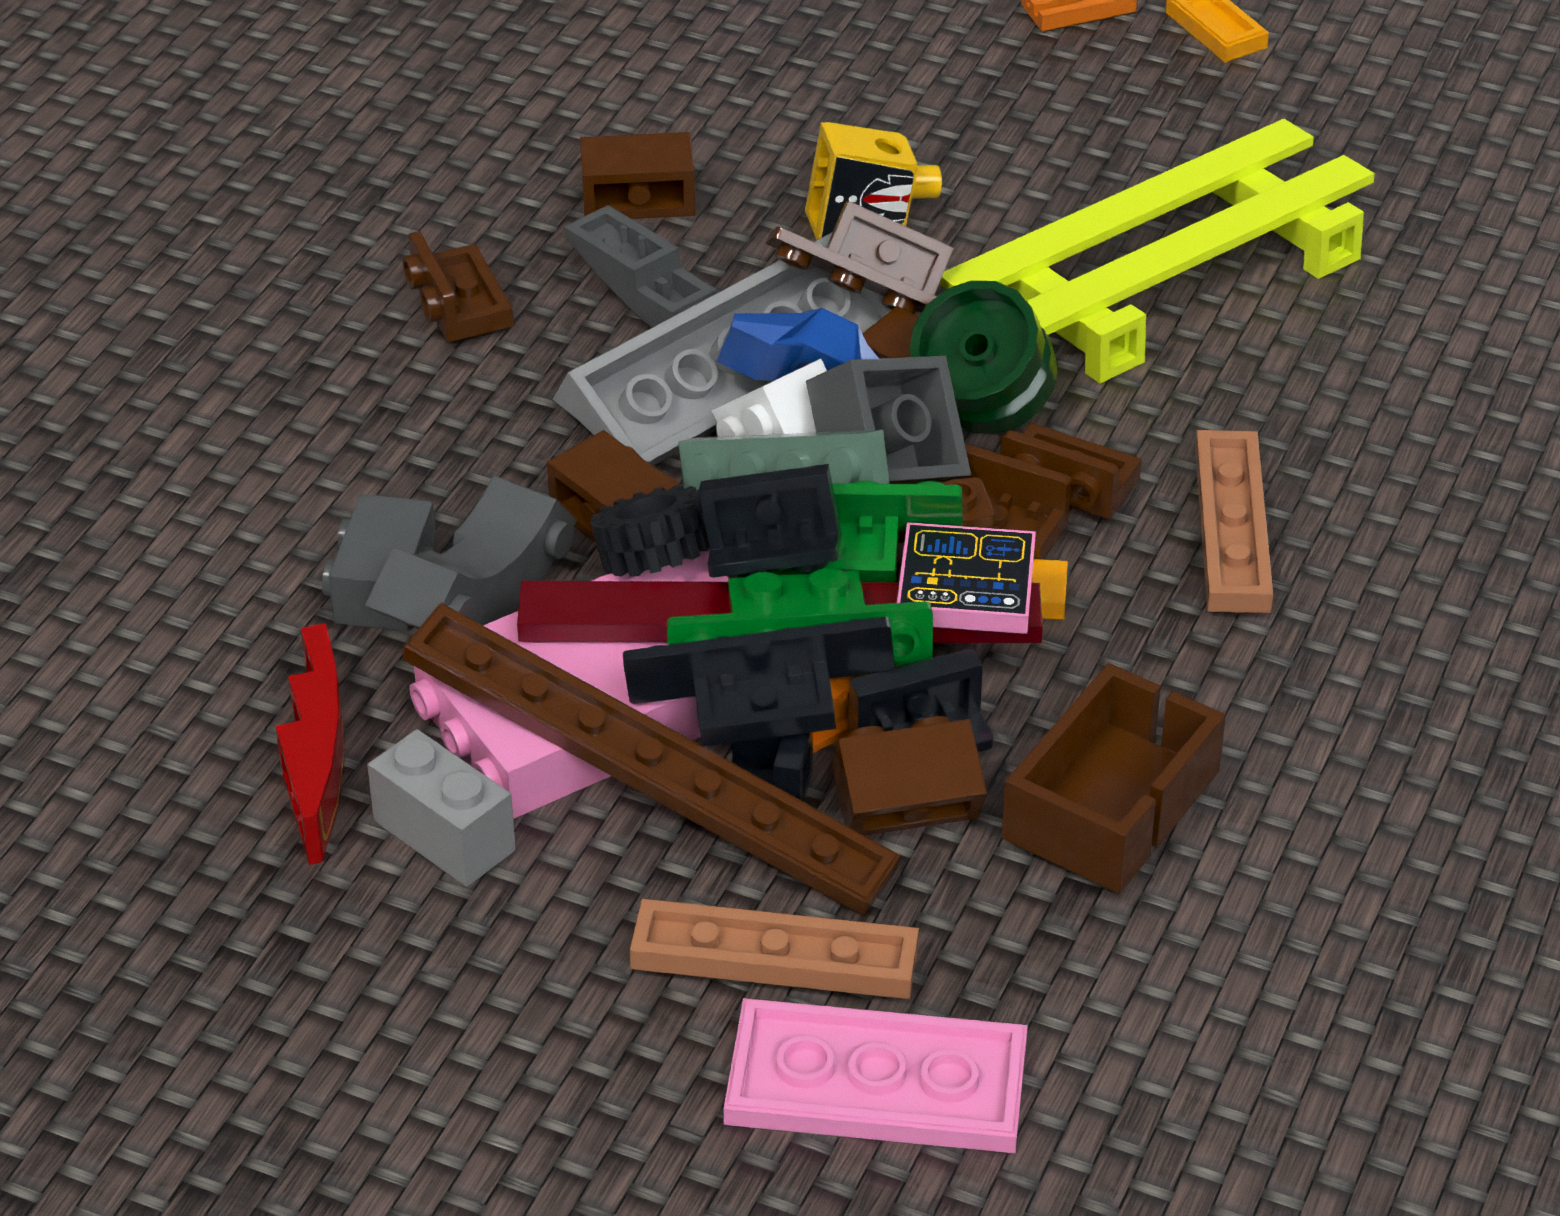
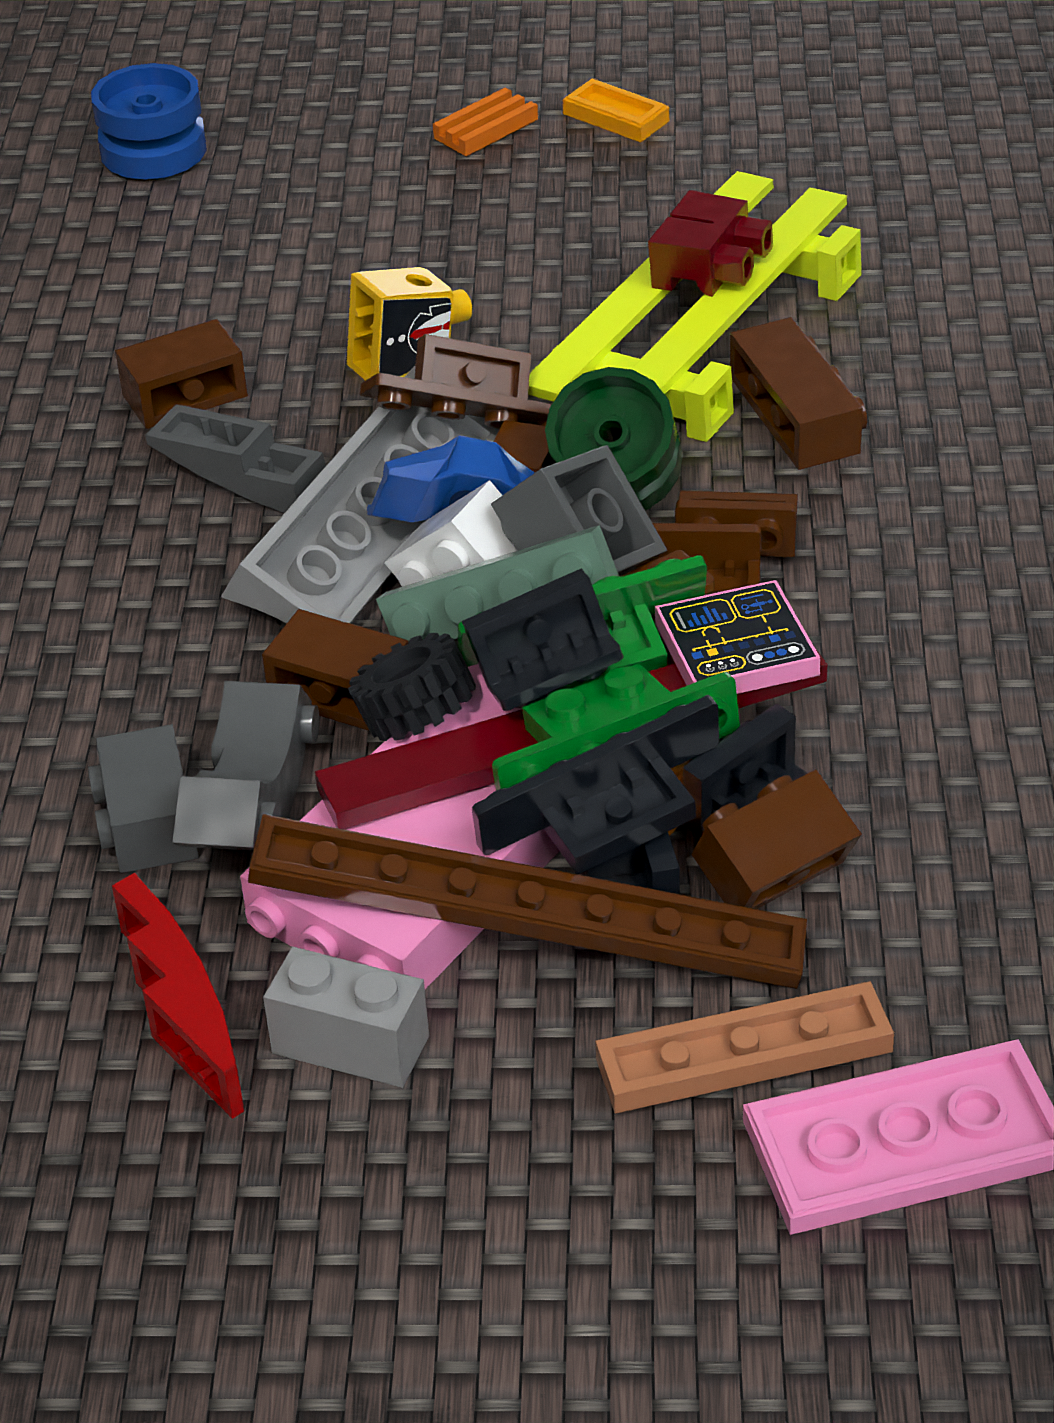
camera: 20 degrees left, 0 degrees up
reddish brown bracket [402,231,513,343] -> none
reddish brown piece [1002,663,1226,894] -> none
nougat plate [1195,430,1273,613] -> none
none -> dark red hips [648,190,773,297]
none -> reddish brown brick [730,317,867,470]

